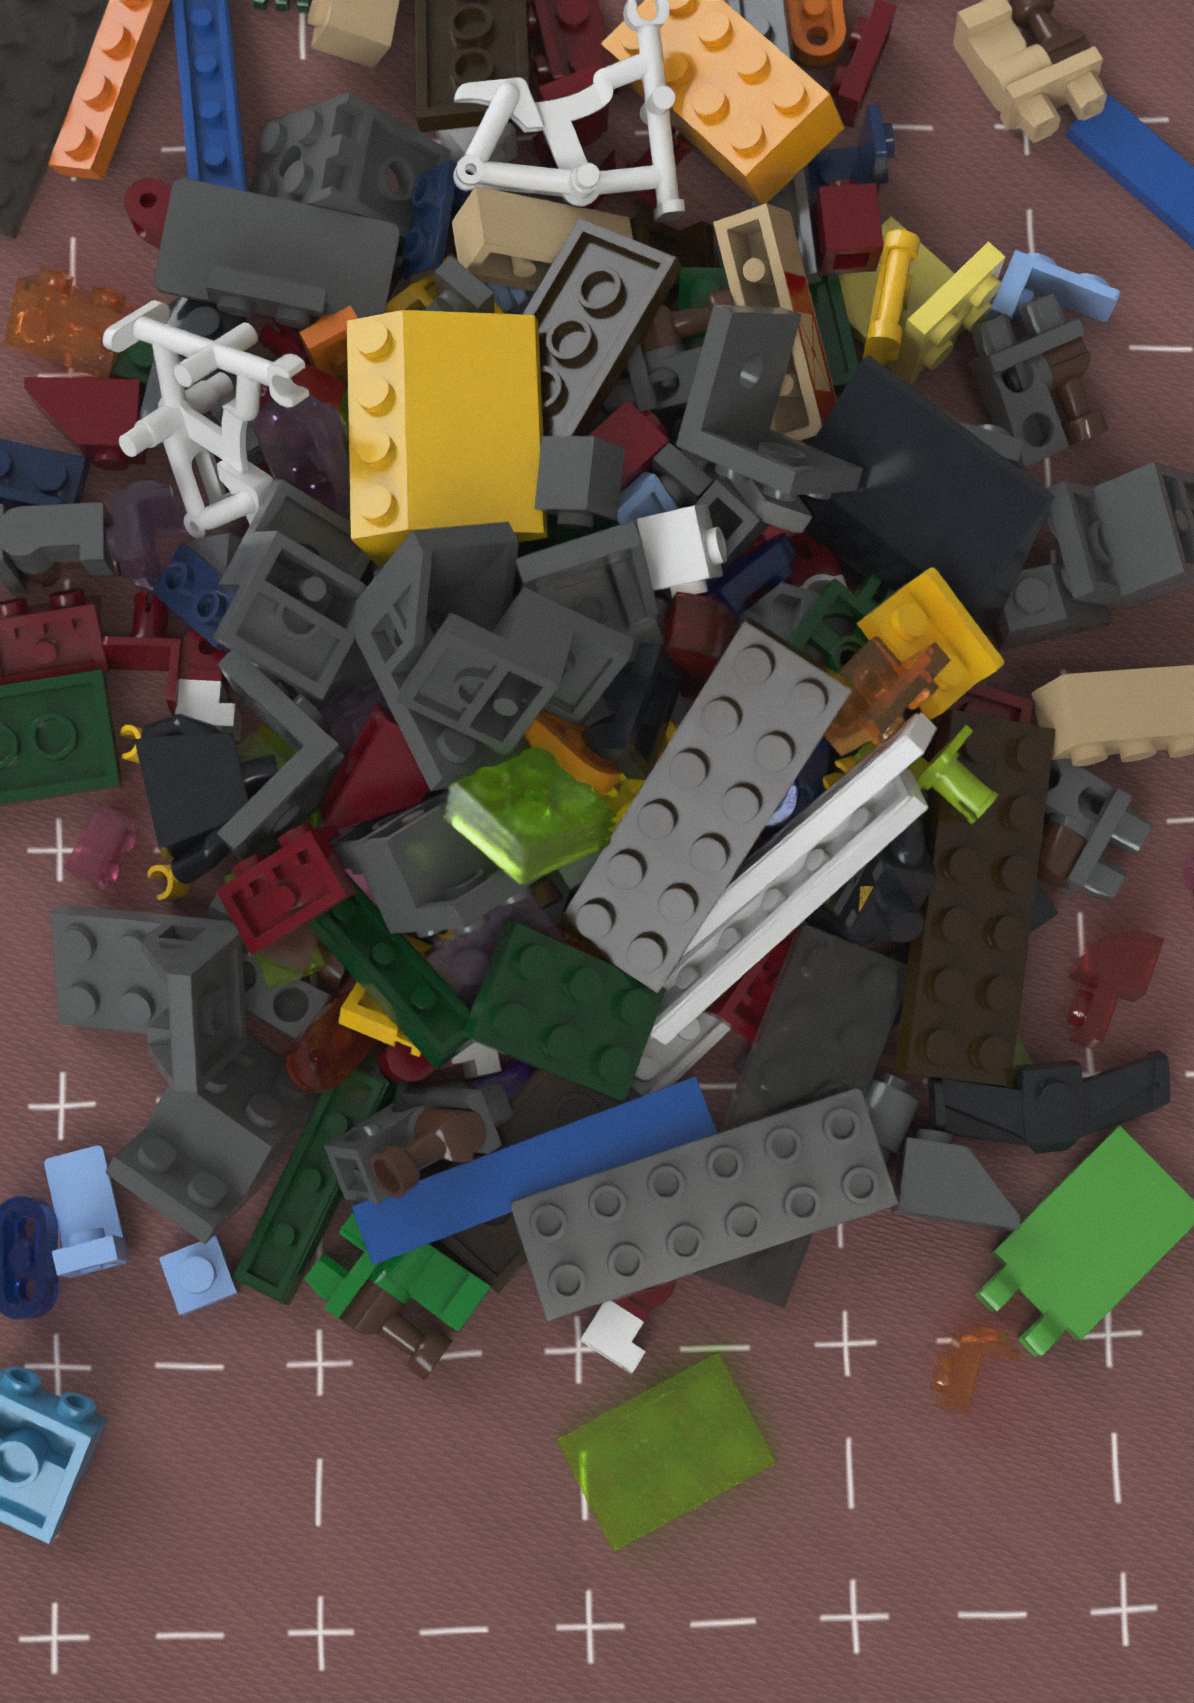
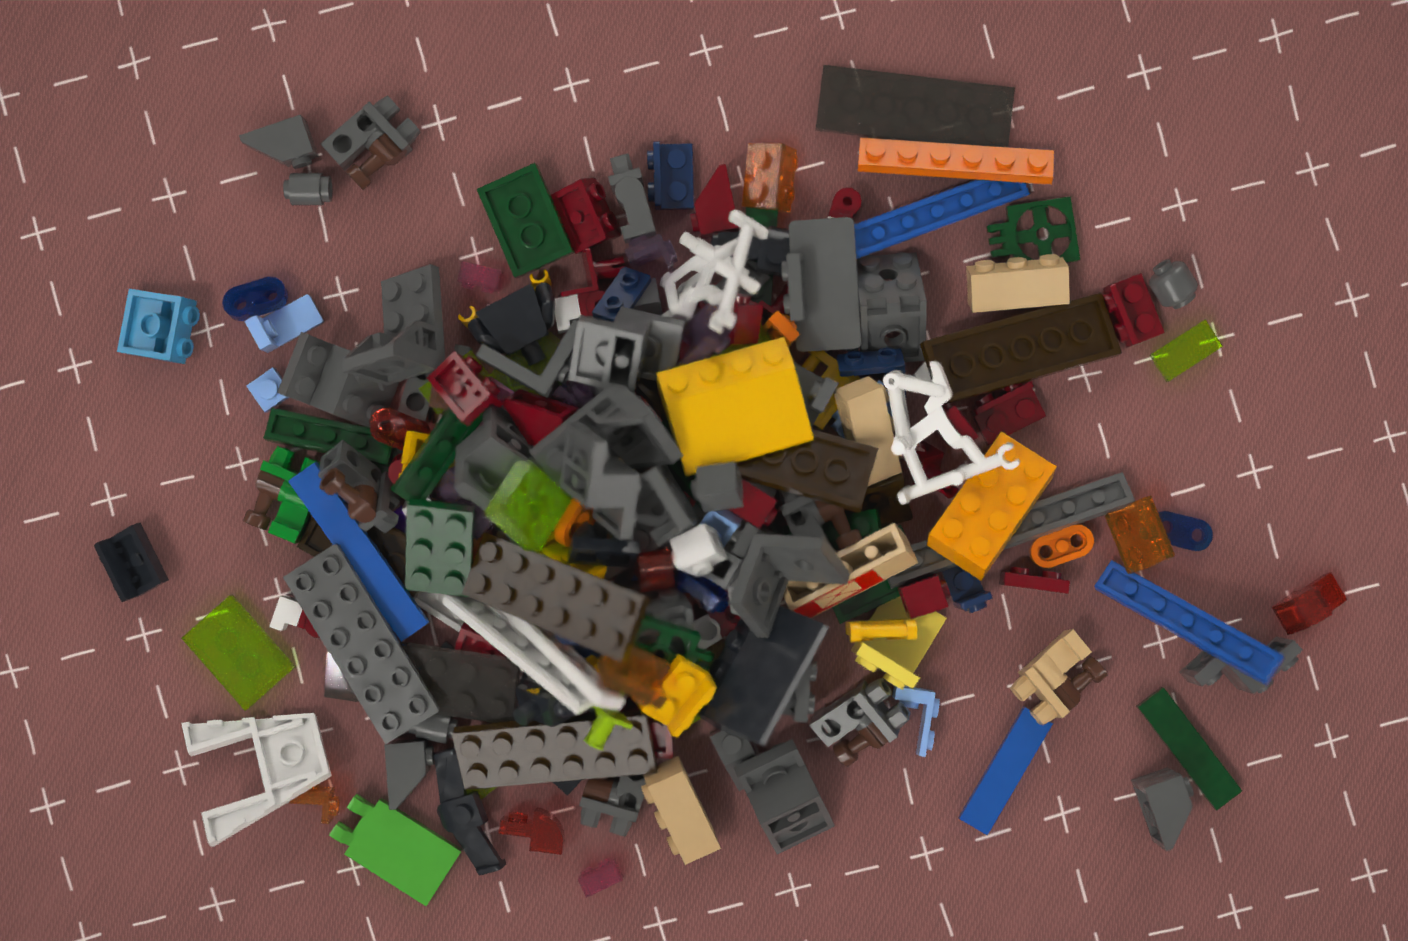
camera: 80 degrees right, 10 degrees up
none -> black bracket [94,522,169,602]
none -> white wing [181,713,332,847]

